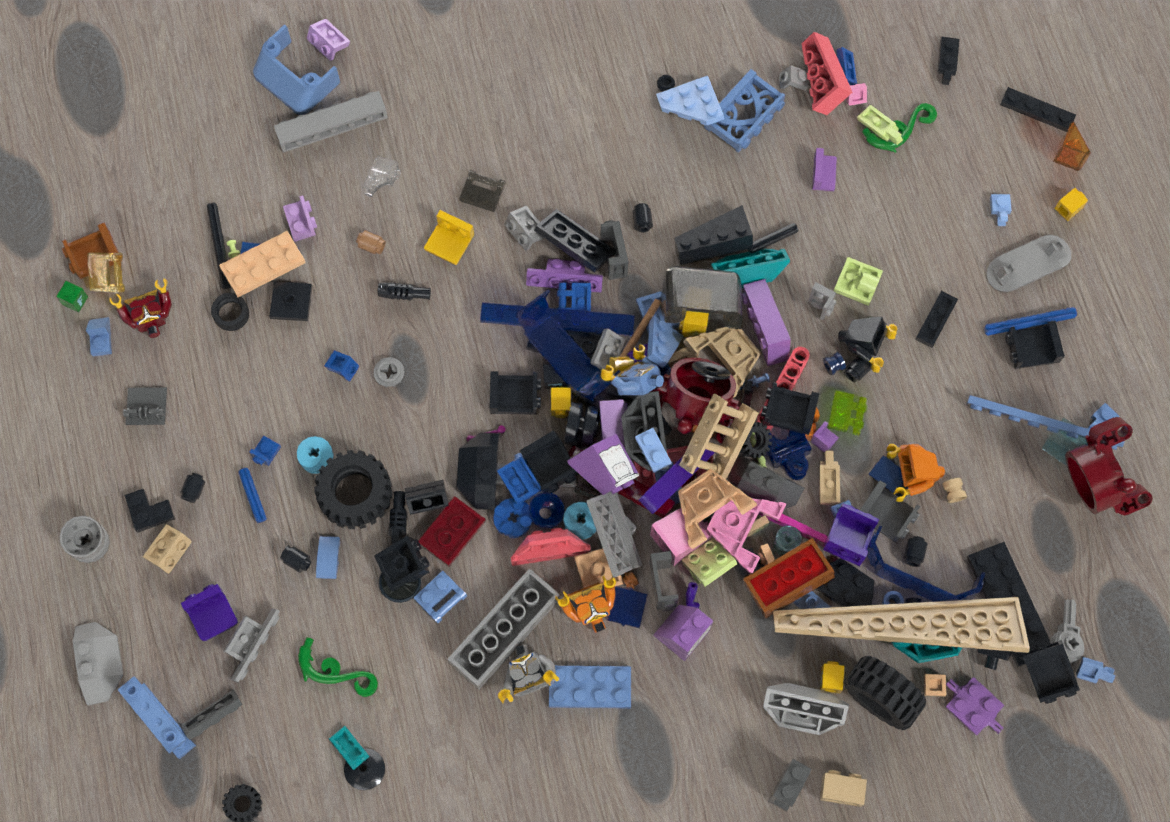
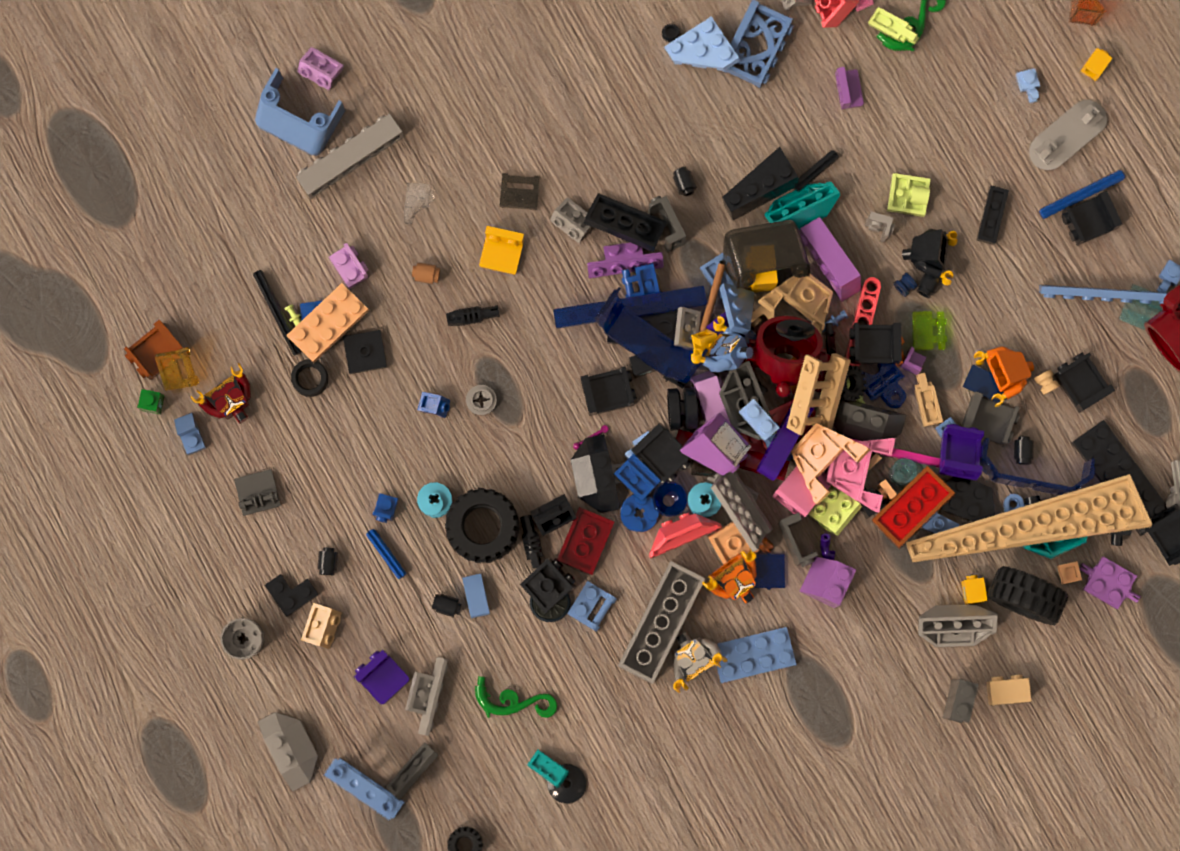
camera: 15 degrees left, 10 degrees up
yellow brick [551,388,571,418] -> none
none -> black panel [1054,352,1115,413]

